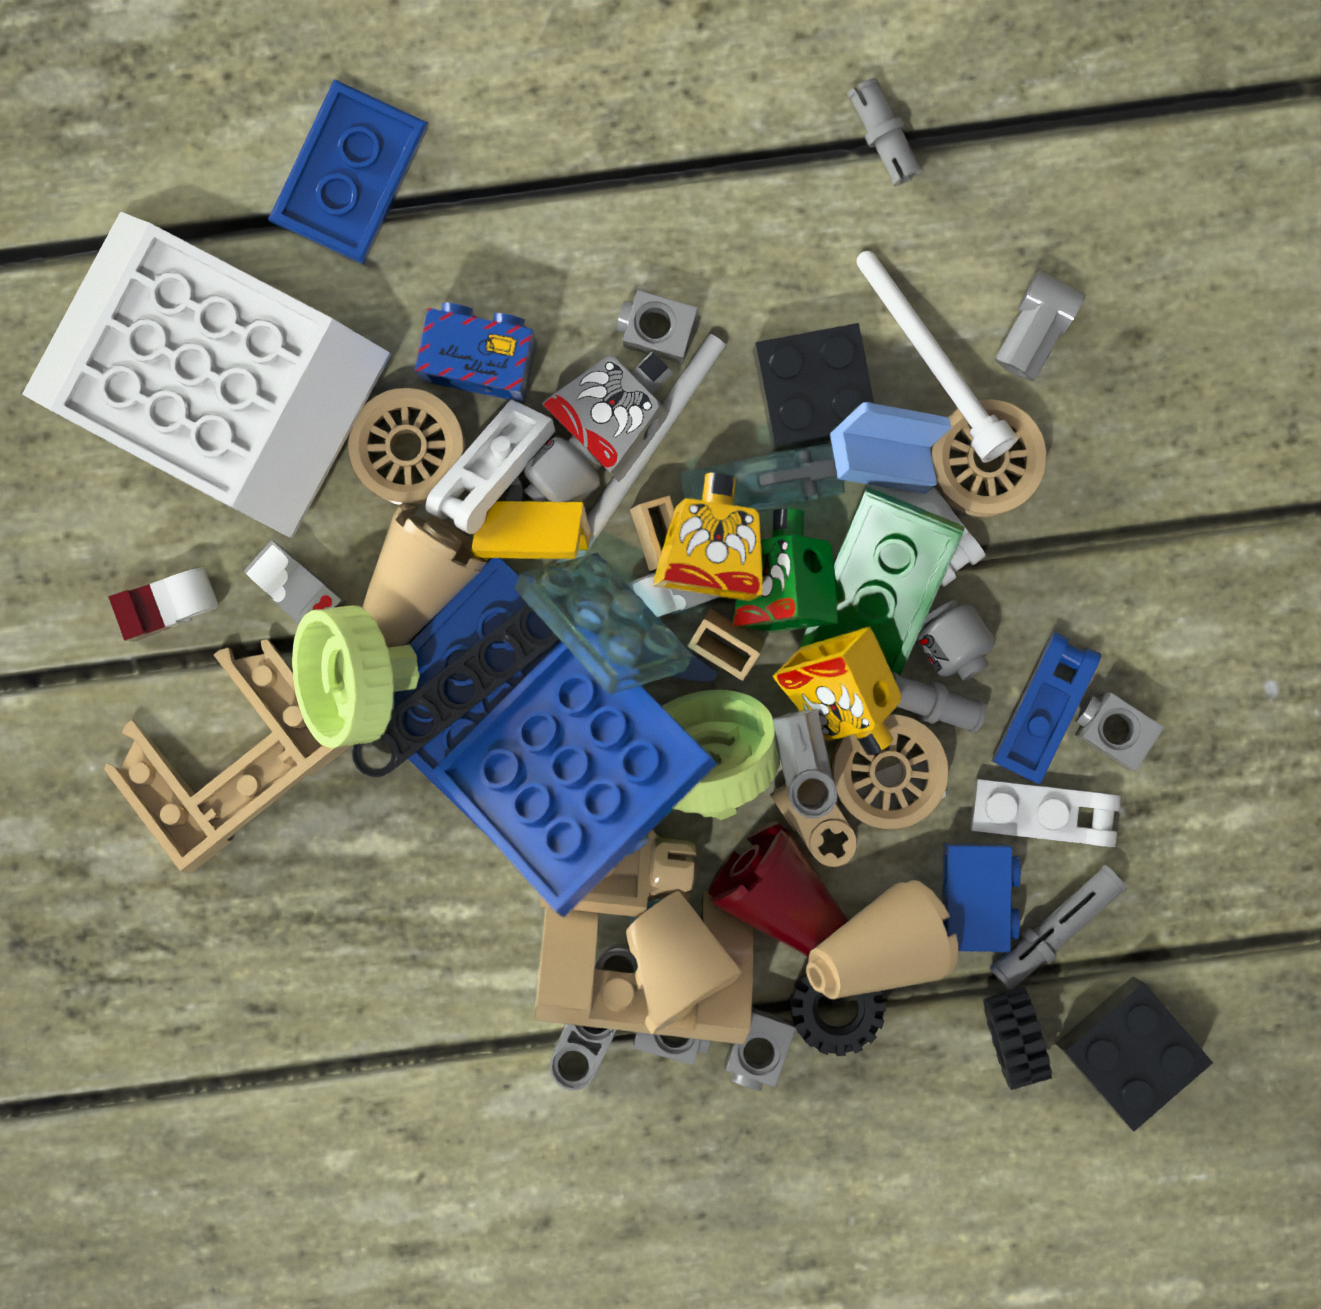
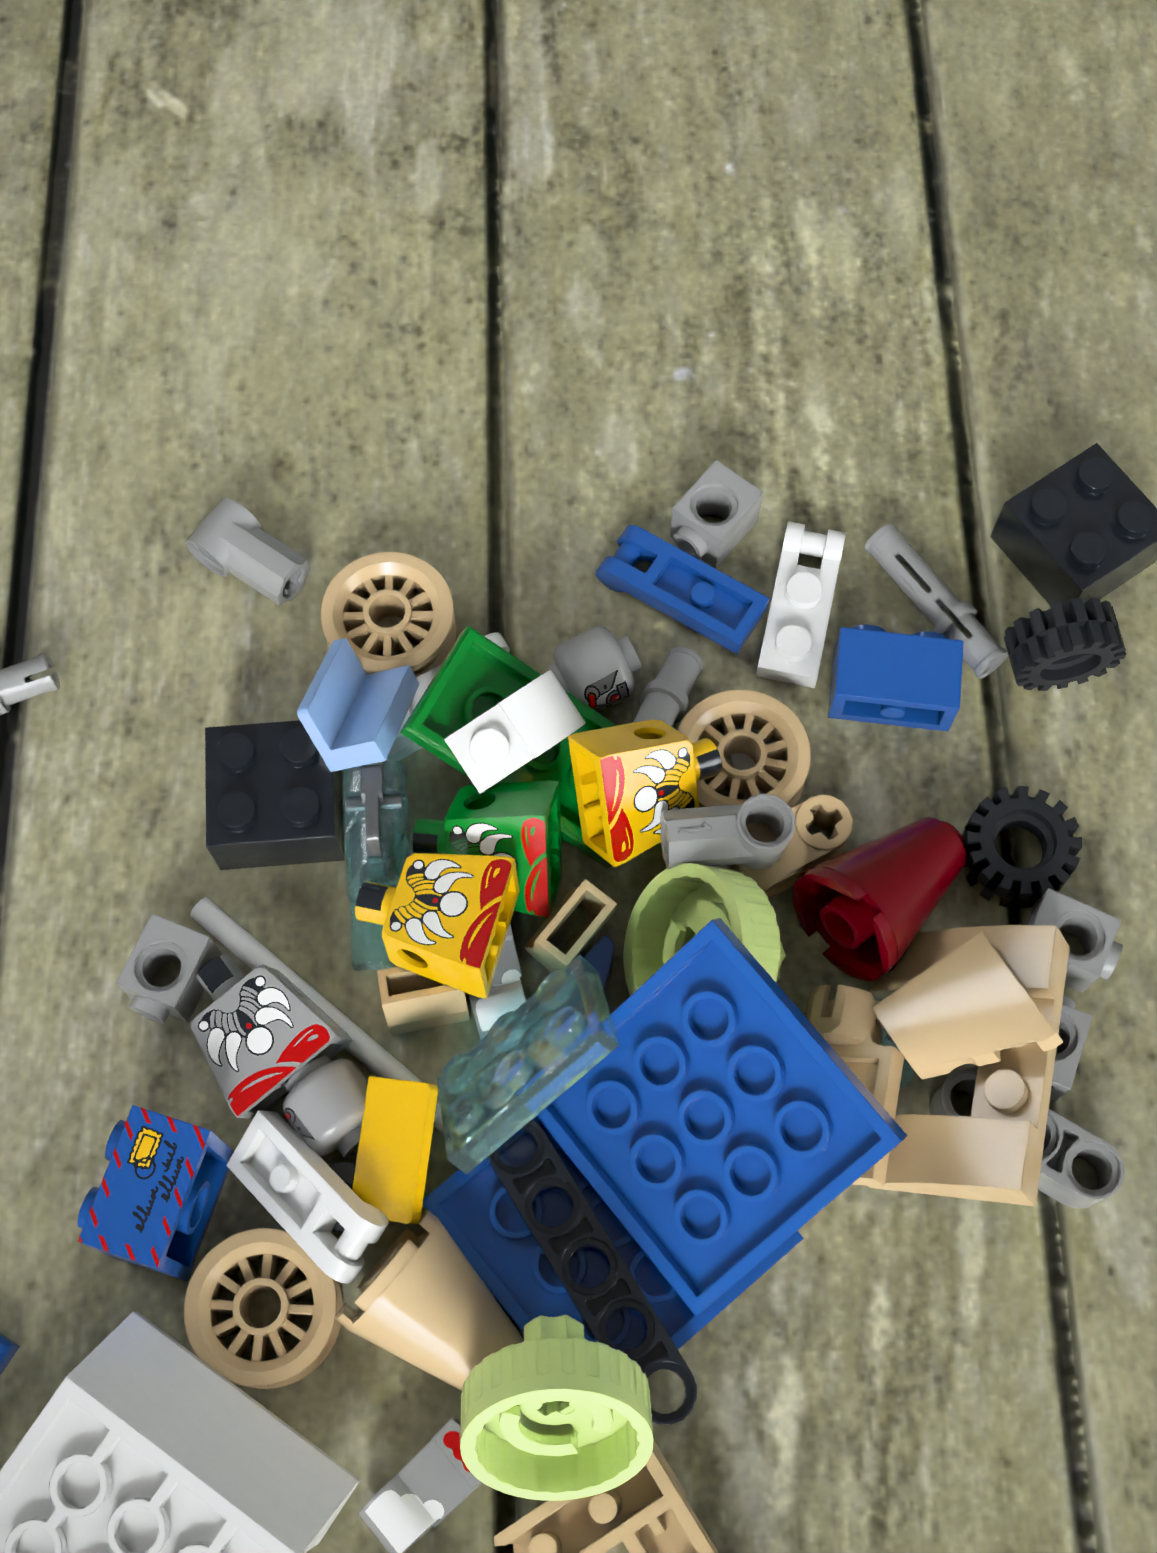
camera: 80 degrees left, 20 degrees down
tan cone [806,880,958,999] -> none
white piece [857,251,1018,462] -> none
none -> white brick [444,670,586,794]

